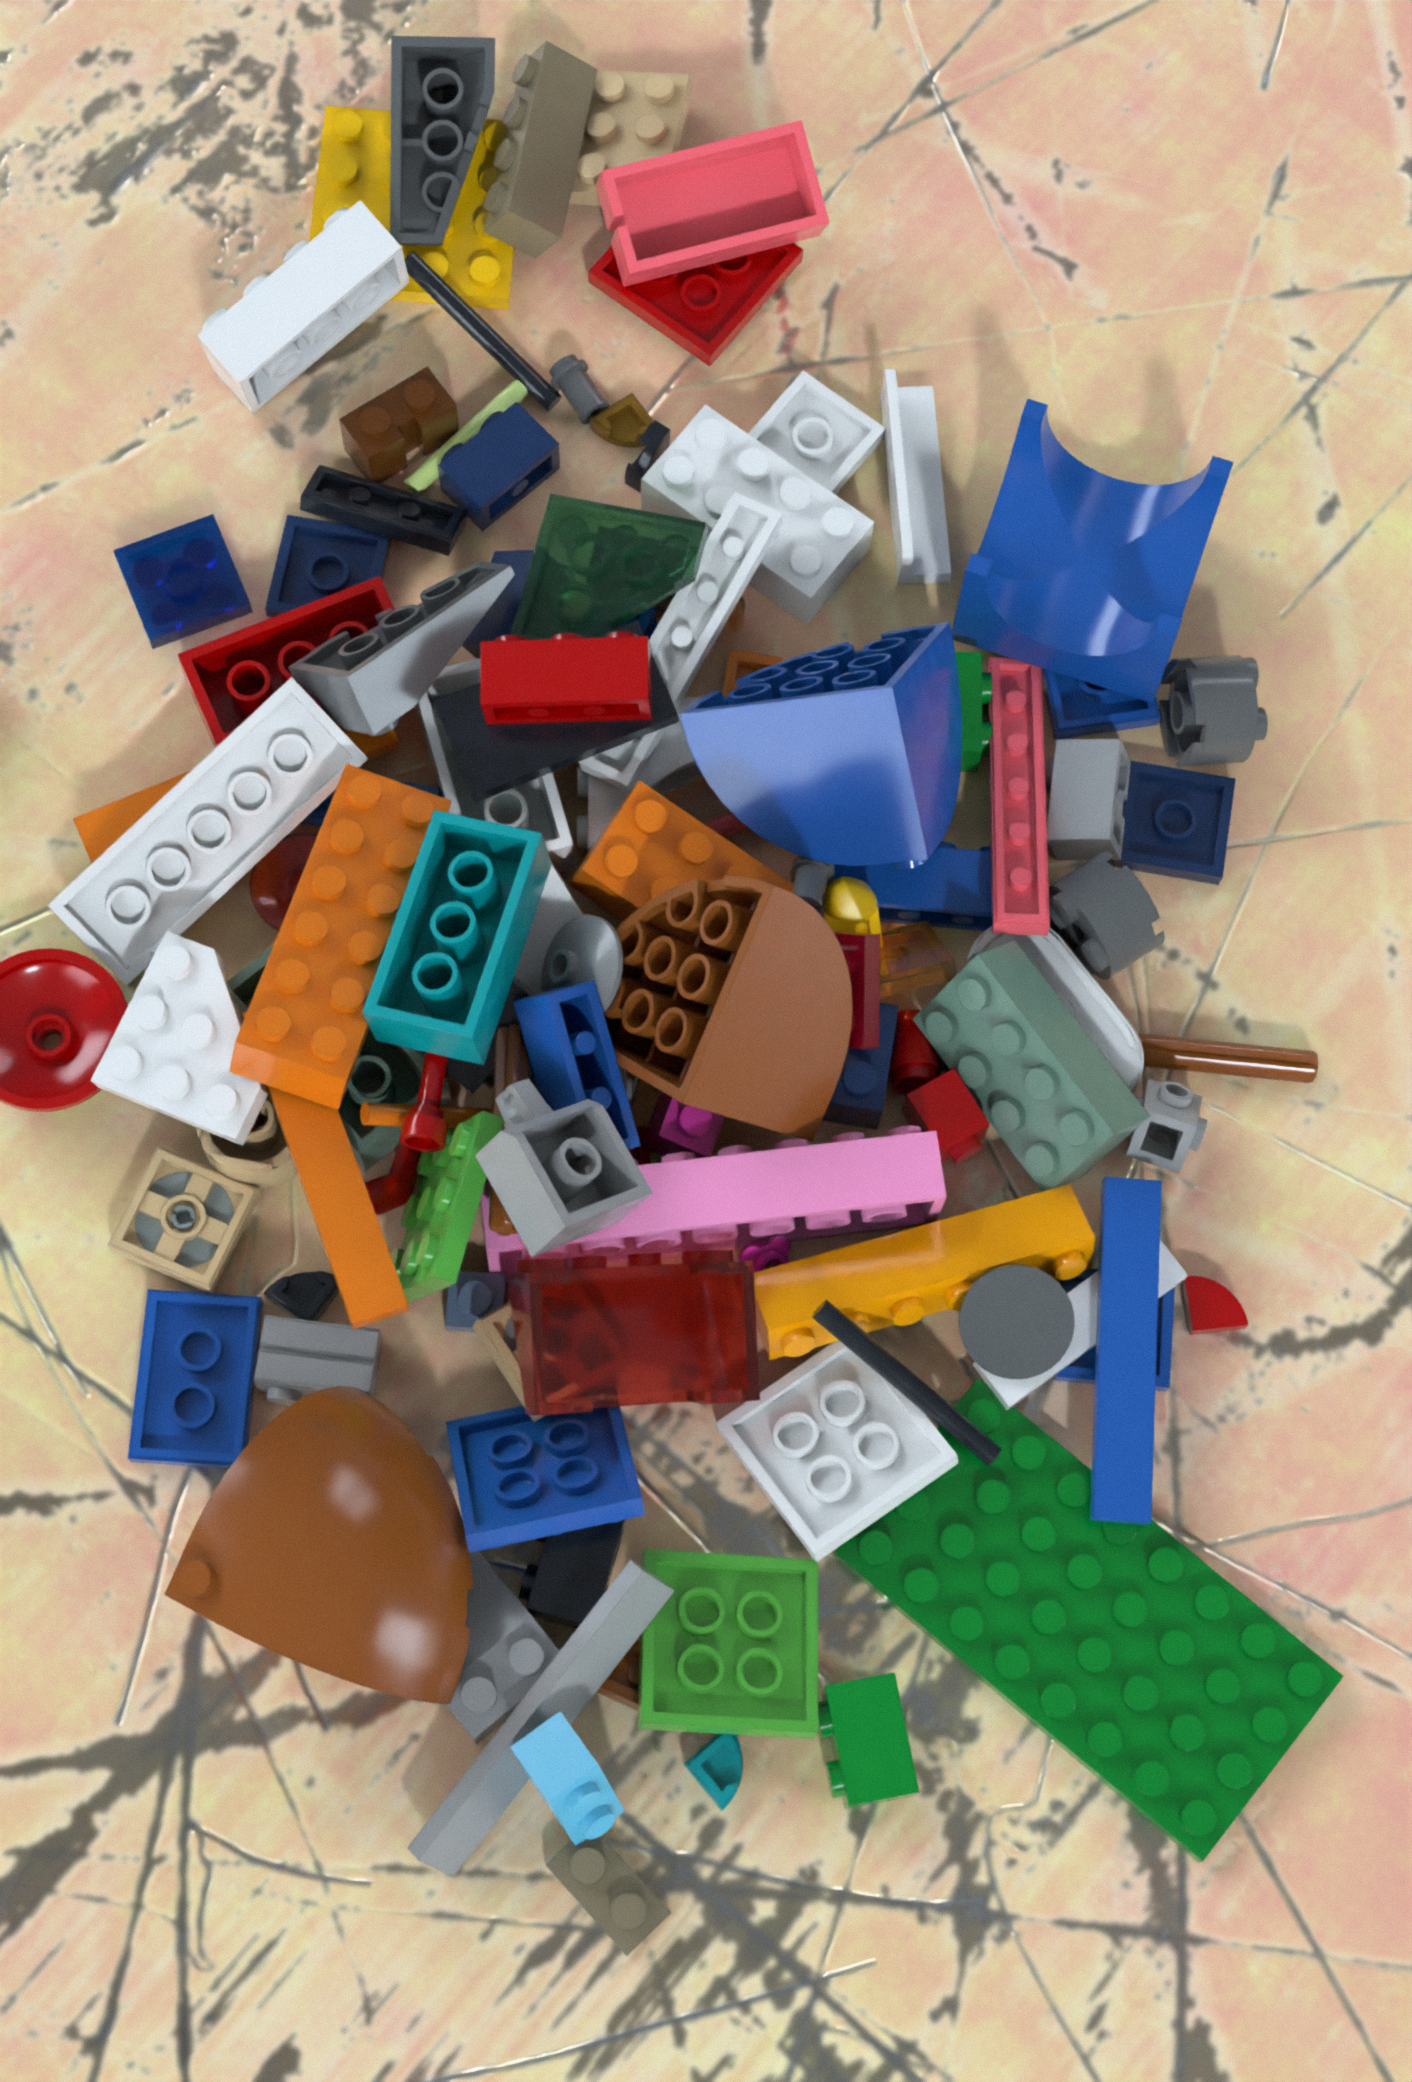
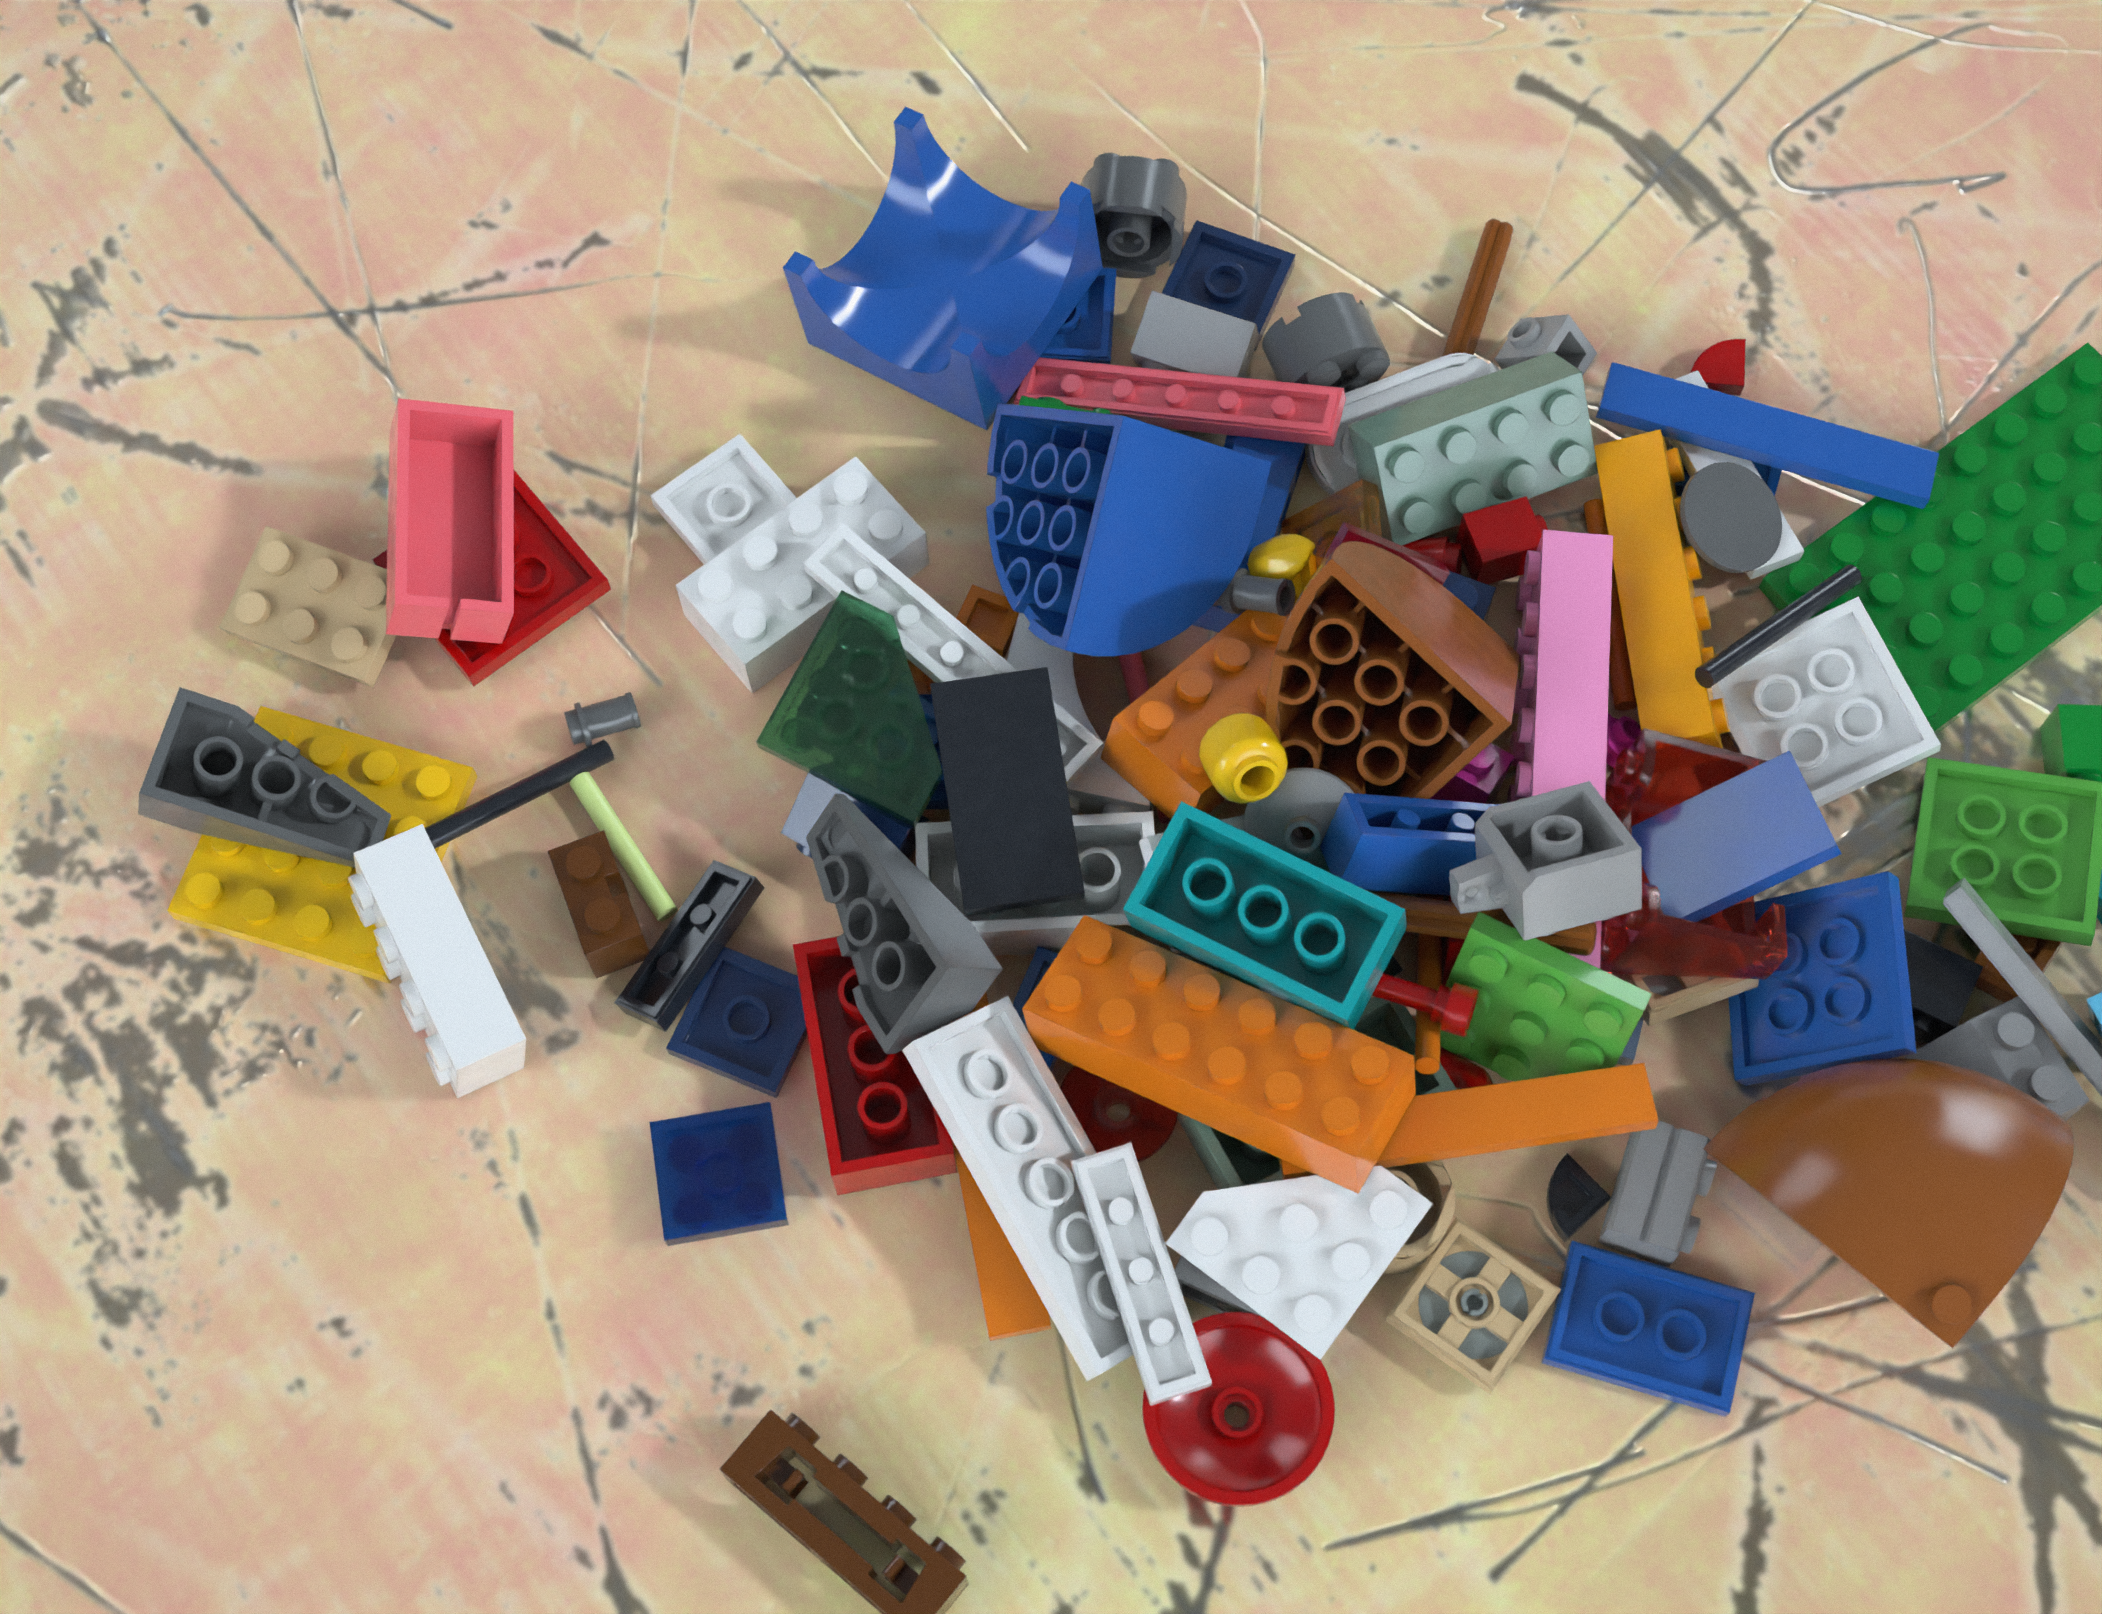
camera: 70 degrees left, 5 degrees down
dark blue brick [438,402,560,532] -> none
red brick [480,631,652,725] -> none
dark tan brick [483,41,597,259] -> none
pearl gold tile [590,393,654,448] -> none
black tile [625,420,670,493] -> none
white panel [880,369,951,585] -> none
none -> white tile [1071,1143,1212,1406]
none -> yellow head [1199,713,1288,804]
none -> tile [1627,750,1842,933]

